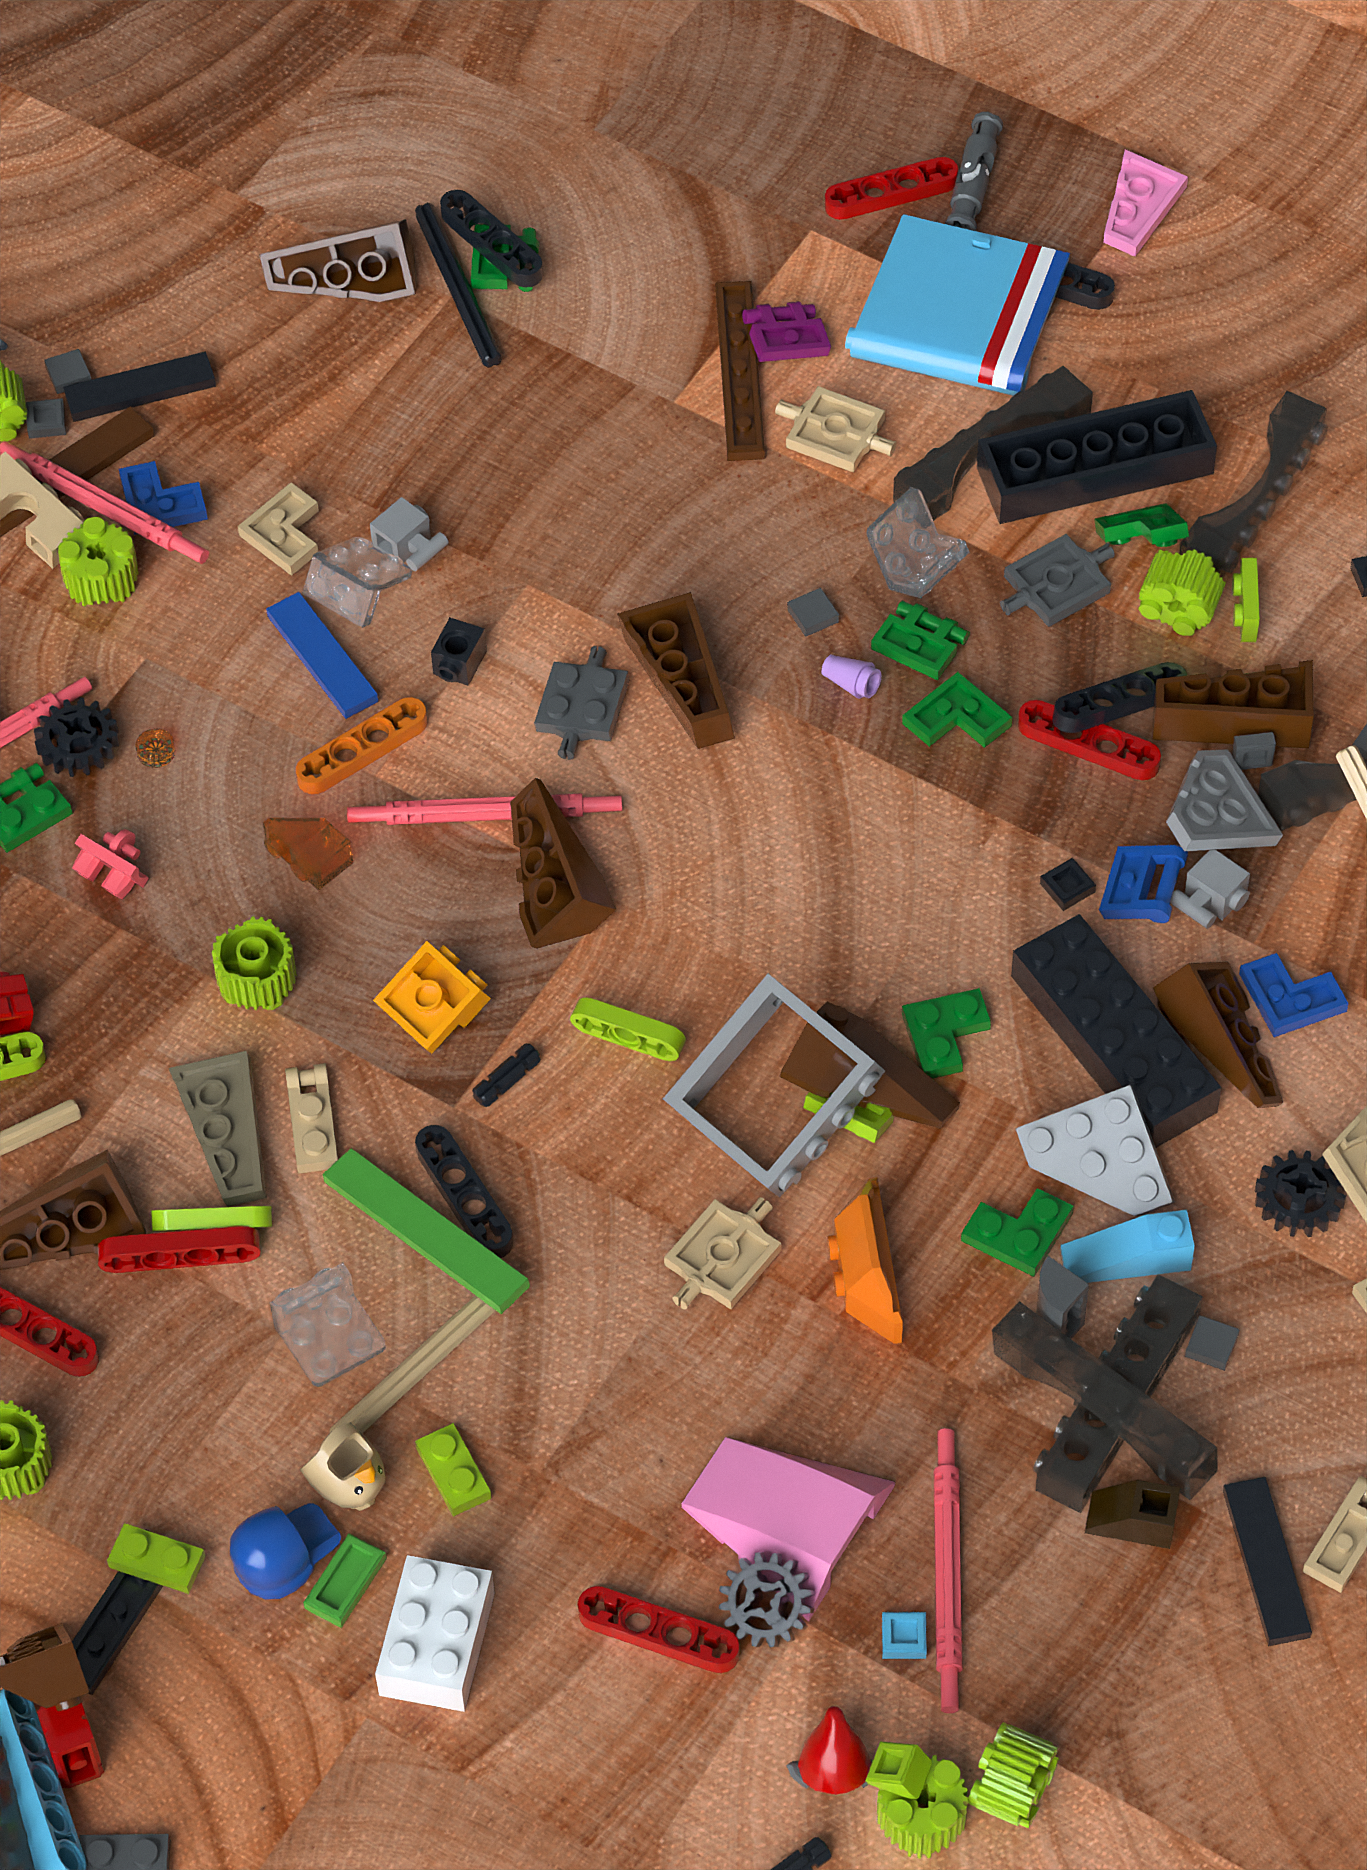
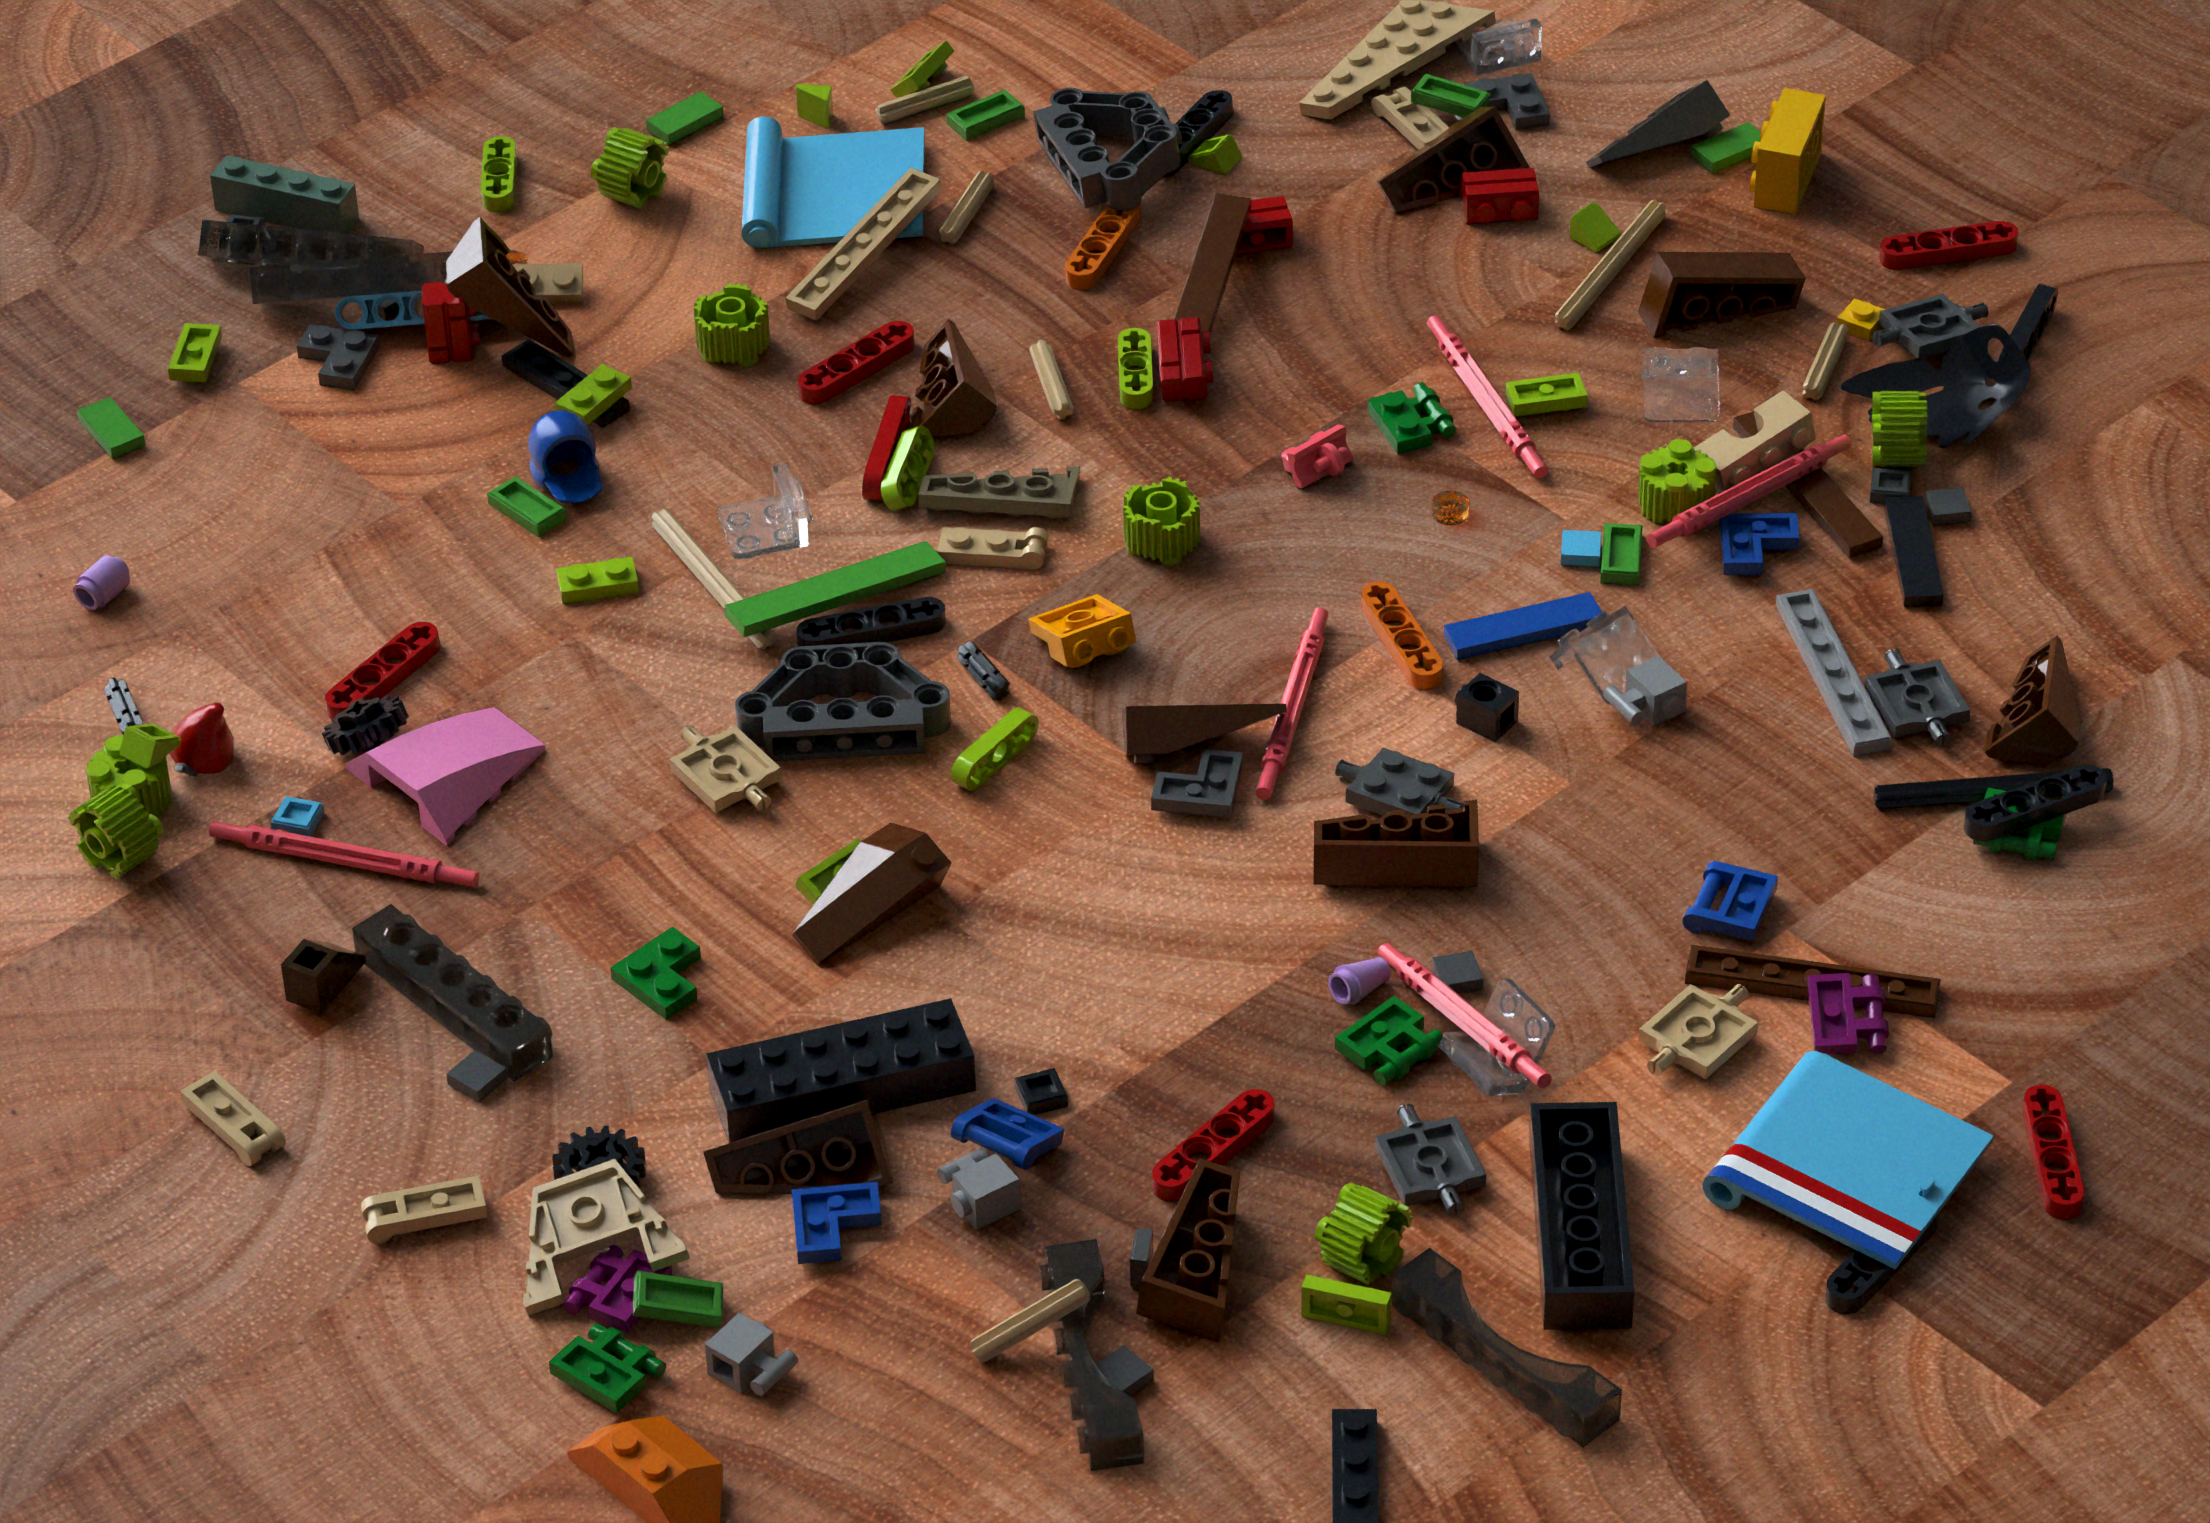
camera: 105 degrees right, 15 degrees down
black gear [34,698,120,777] -> none
tan plate [238,482,319,576] -> none
clear orange slope [263,818,354,891] -> none
tan piece [300,1422,385,1511] -> none
white brick [375,1555,495,1712] -> none
light grey window [663,973,885,1198] -> none
orange wedge [827,1177,903,1344] -> none
clear smoke arch [893,366,1093,528] -> none
green plate [902,672,1013,748] -> none
green plate [902,988,991,1079] -> none
dark grey piece [945,112,1003,231] -> none
clear smoke arch [992,1301,1218,1500] -> none
plate [1015,1085,1175,1217] -> none
dark grey brick [1036,1256,1089,1353] -> none
black beam [1052,662,1187,733] -> none
medium azure slope [1060,1210,1195,1283] -> none
green plate [1094,503,1189,547] -> none
bright pink wing [1103,149,1188,256] -> none
light grey plate [1166,749,1283,851] -> none
black tile [1223,1477,1312,1646] -> none
none -> dark grey brick [735,642,951,762]
none -> dark grey plate [1151,749,1243,818]
none -> coral axle [1378,943,1552,1089]
none -> medium azure tile [1561,530,1601,567]
none -> bright green tile [1600,523,1643,585]
none -> blue plate [1682,861,1778,941]
none -> light grey tile [1776,589,1892,757]
none -> dark grey plate [1865,648,1970,747]

